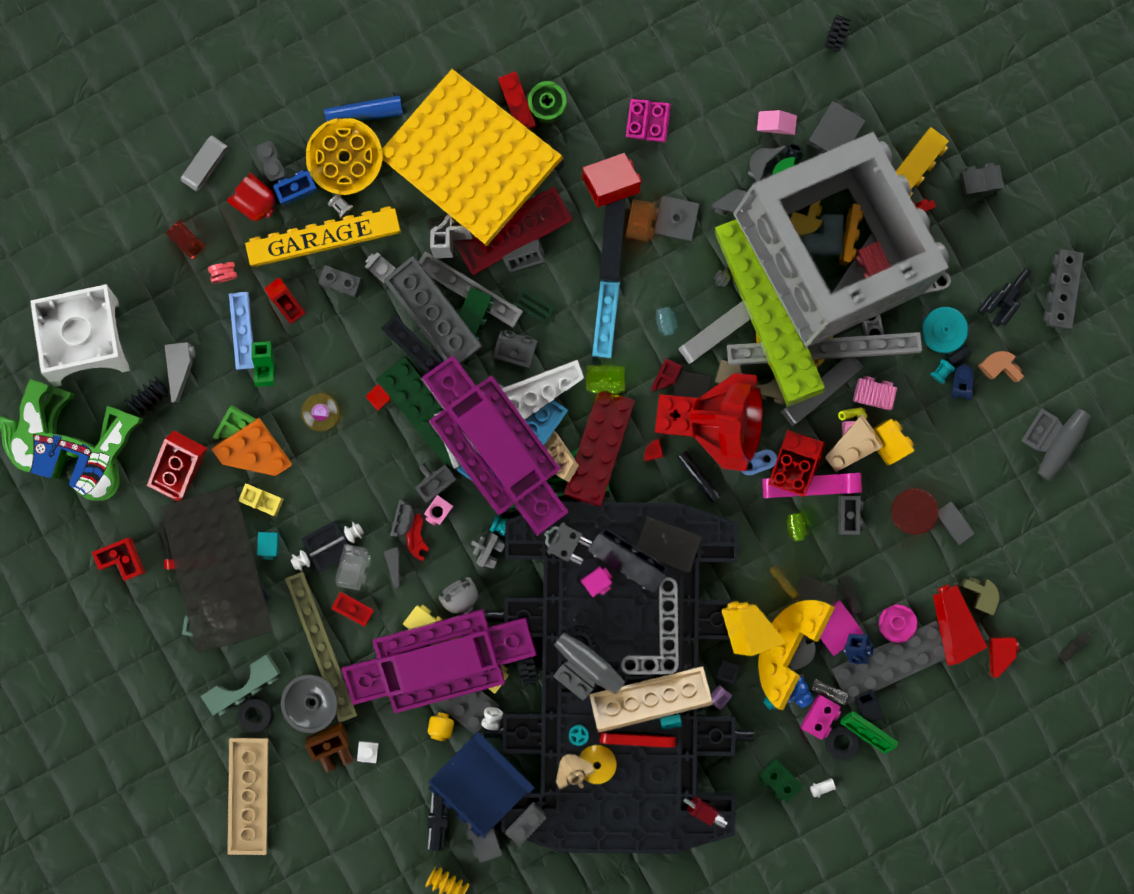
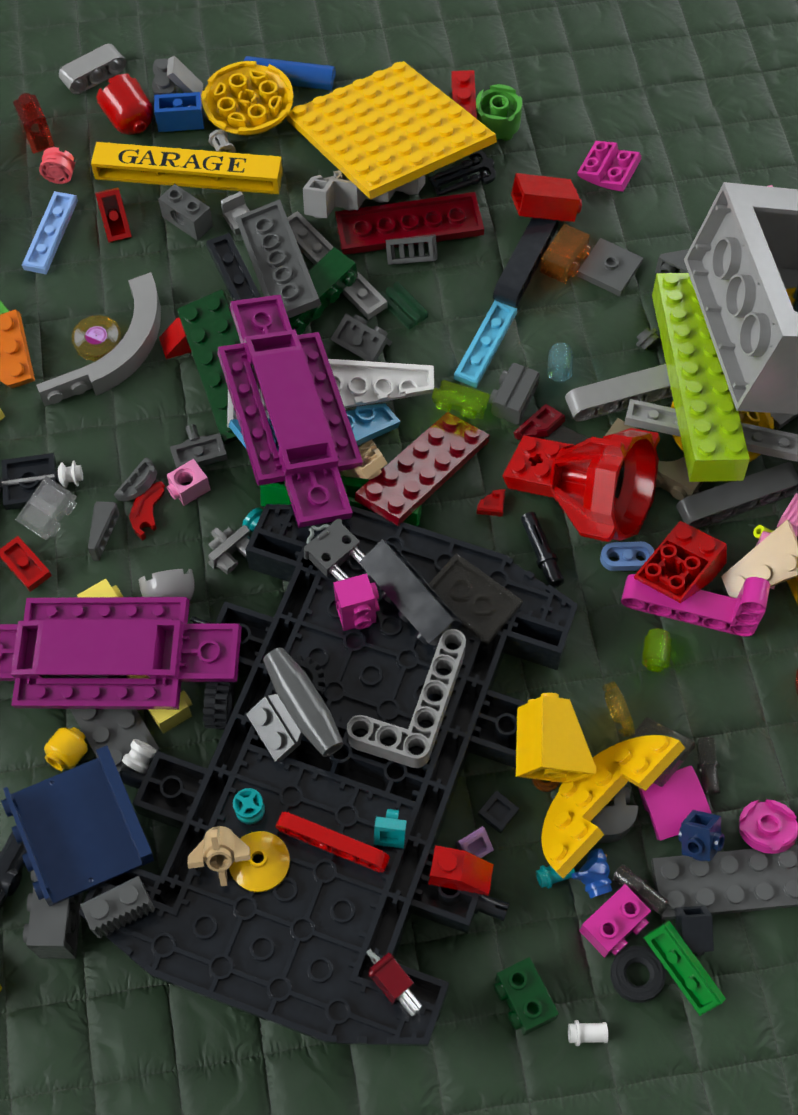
camera: 25 degrees right, 25 degrees down
green brick [251,341,276,387] -> none
tan plate [589,667,713,733] -> none
dark grey brick [838,496,863,535] -> none
none -> light grey arch [36,272,161,406]
none -> light grey tile [167,56,203,96]
none -> red slope [428,845,494,896]
none -> dark grey brick [489,363,540,425]

